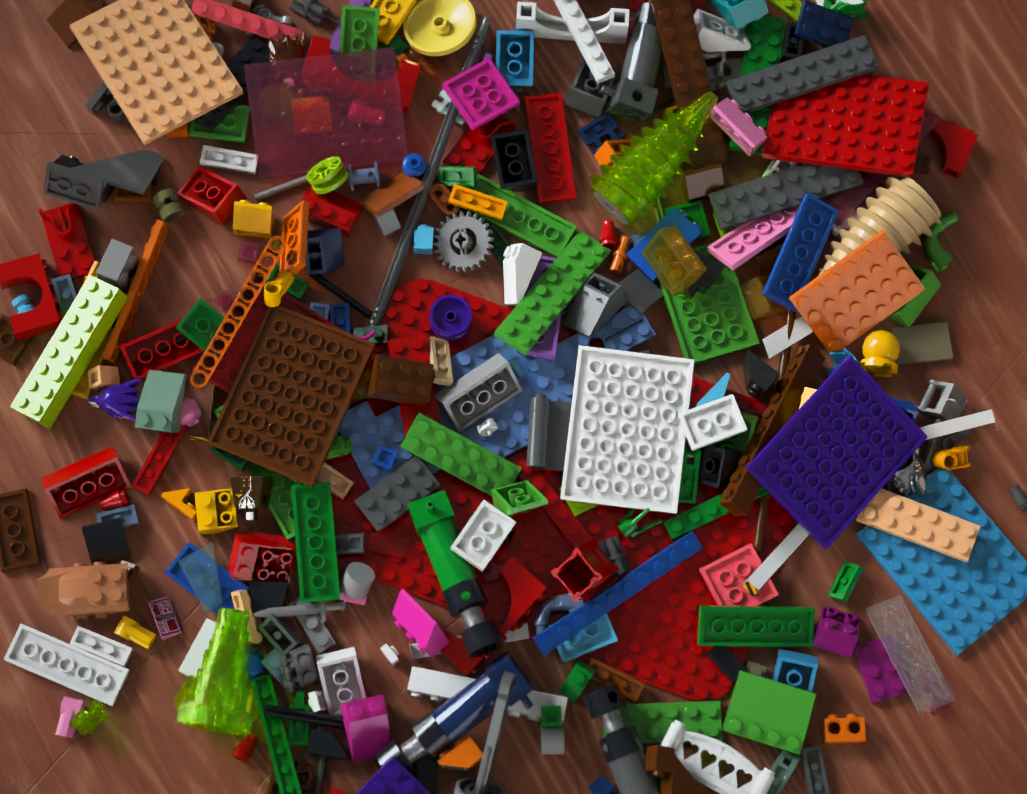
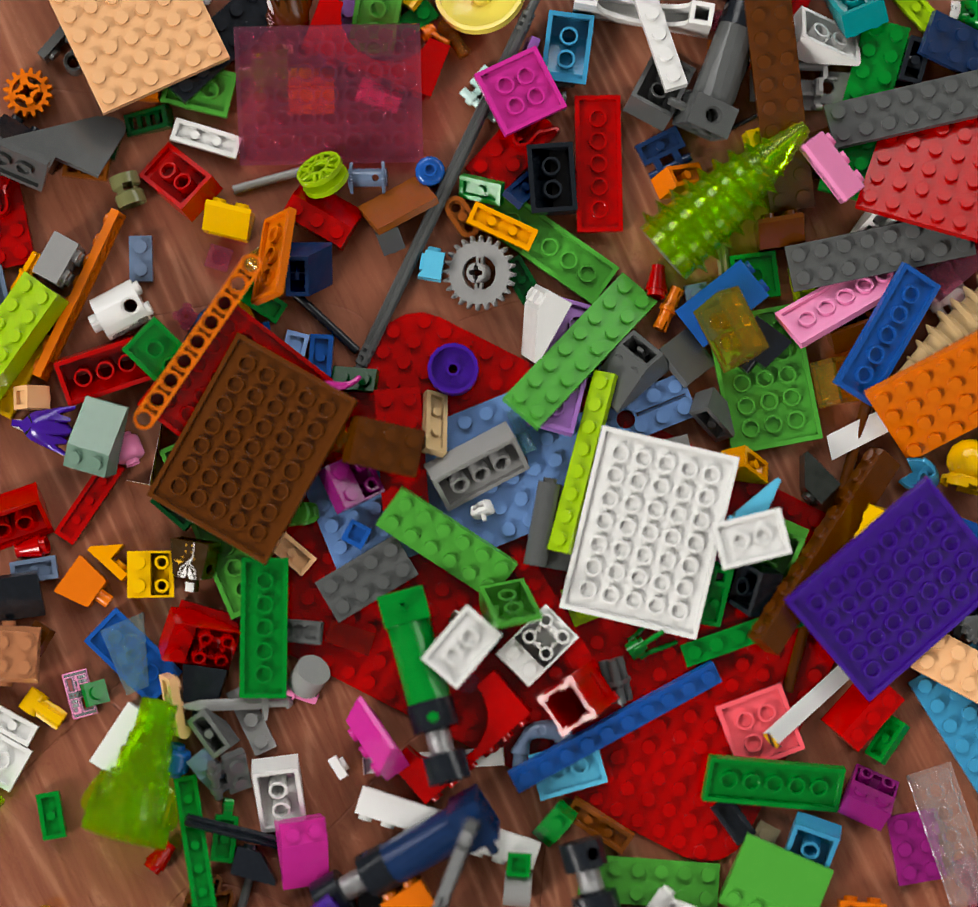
camera: 10 degrees right, 10 degrees up
yellow piece [264,270,294,307] -> none
white plate [308,691,328,713] -> none
none -> orange gear [3,68,54,119]
none -> green plate [36,790,67,841]
none -> orange torso [54,555,114,608]
none -> green plate [80,679,110,708]
none -> white cylinder [88,279,154,341]
none -> dark green slope [123,104,174,138]
none -> sand blue plate [129,235,154,283]
none -> magenta slope [318,460,385,515]
none -> white slope [495,604,579,687]
none -> dark blue plate [502,171,530,210]
none -> lime plate [547,370,618,555]
none -> dark grey slope [689,387,735,442]
none -> light orange slope [721,445,768,484]
none -> red slope [820,684,905,752]

